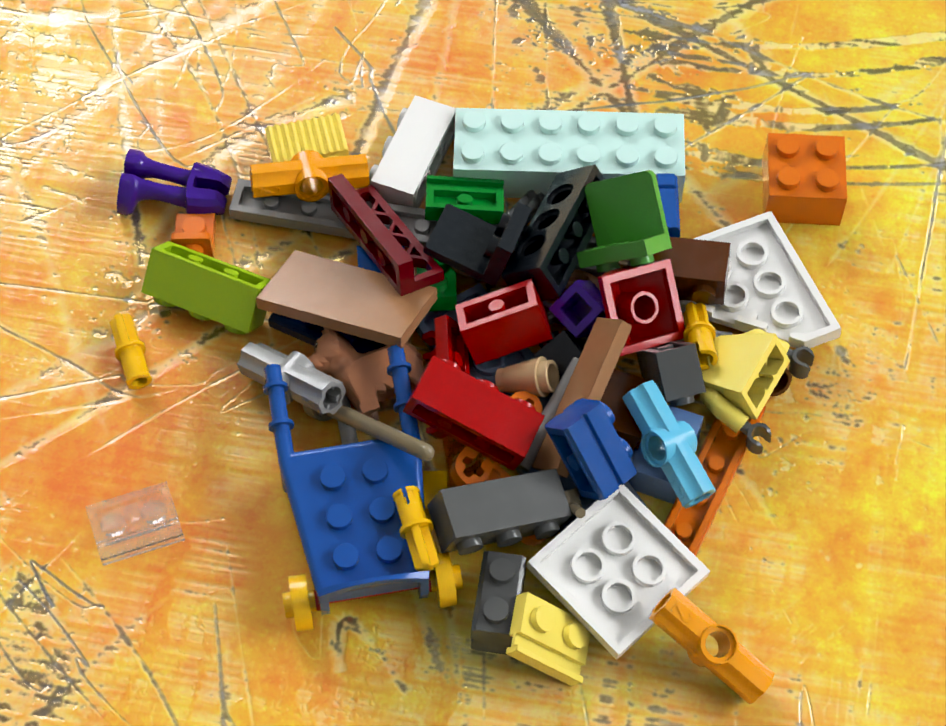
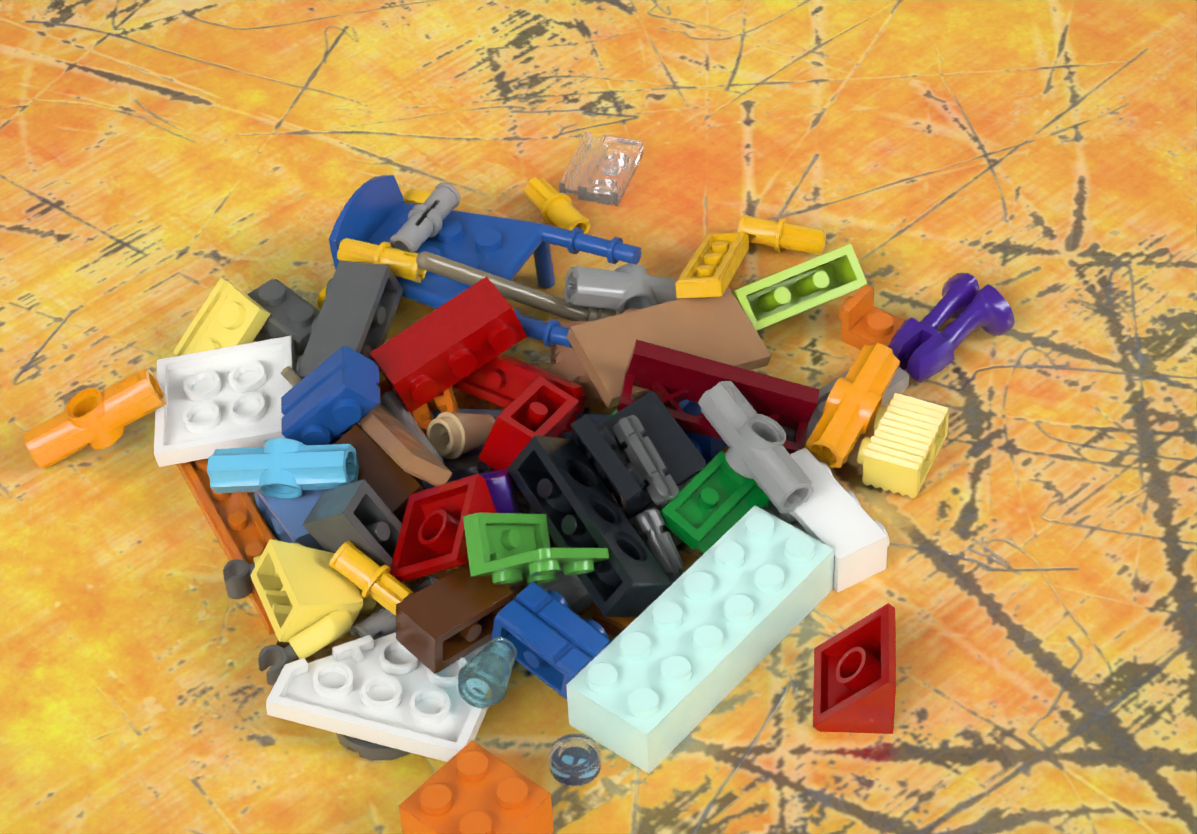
camera: 130 degrees right, 15 degrees down
none -> light grey pin [389,183,461,253]
none -> clear light blue cone [458,637,517,708]
none -> yellow axle [524,177,591,234]
none -> clear tile [549,734,601,786]
none -> dark grey axle [613,415,679,505]
none -> yellow tile [675,232,749,298]
none -> light grey piece [698,381,815,513]
none -> red slope [813,603,896,734]

